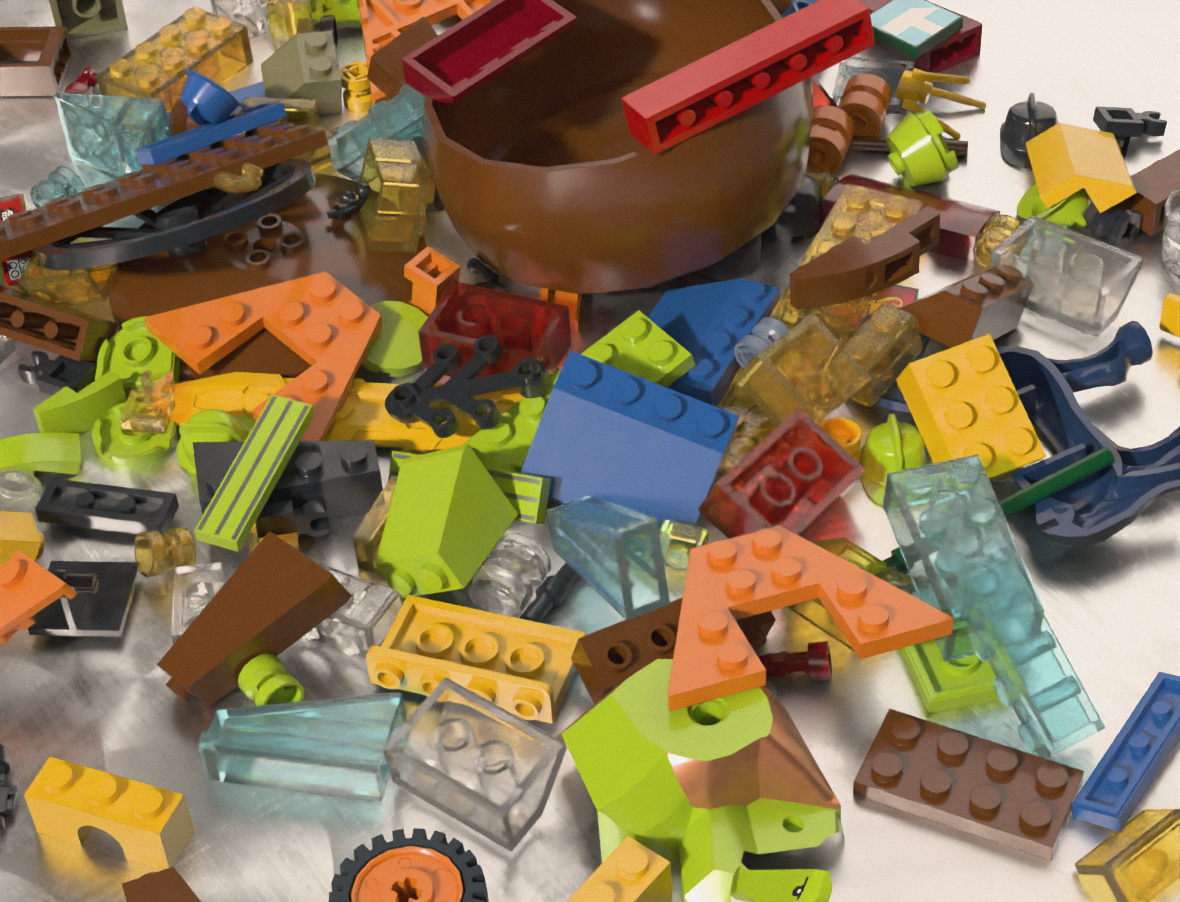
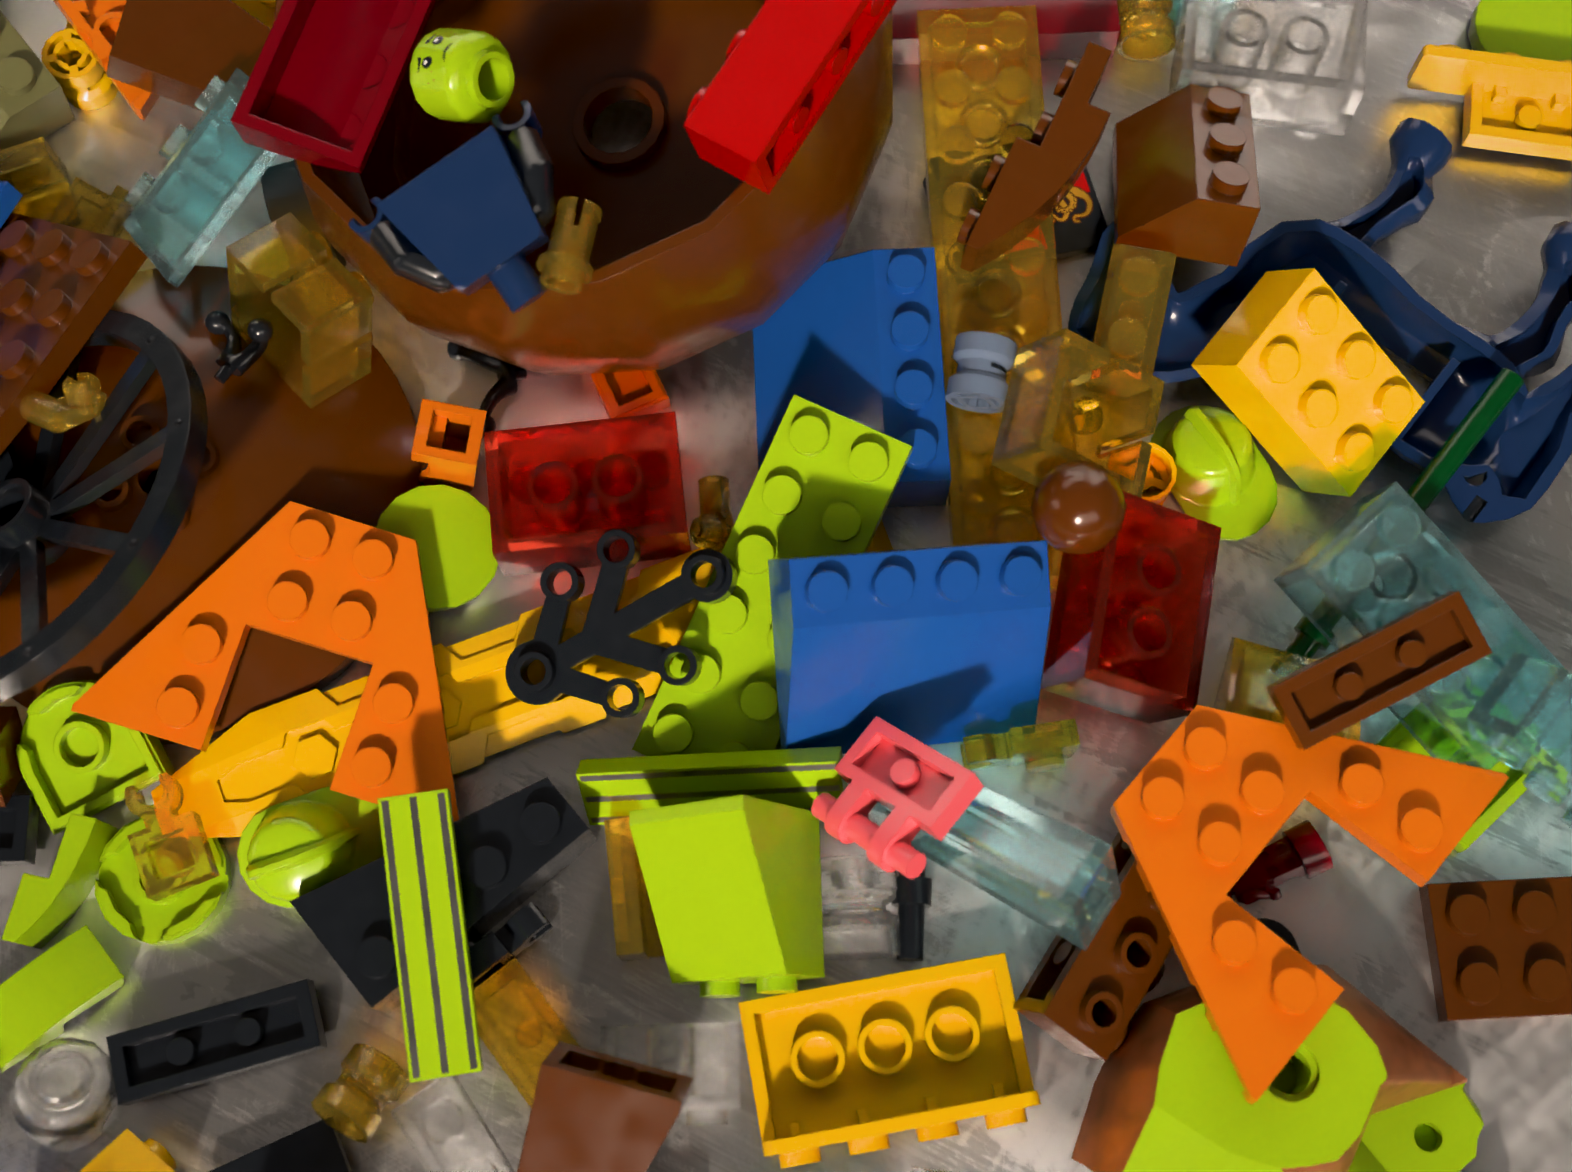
camera: 30 degrees left, 30 degrees up
none -> dark blue torso [348,100,555,314]
none -> lime head [410,28,514,124]
none -> clear yellow pin [536,196,603,295]
none -> coral plate [811,716,984,879]
none -> reddish brown piece [1030,460,1127,554]
none -> reddish brown plate [1266,590,1492,750]

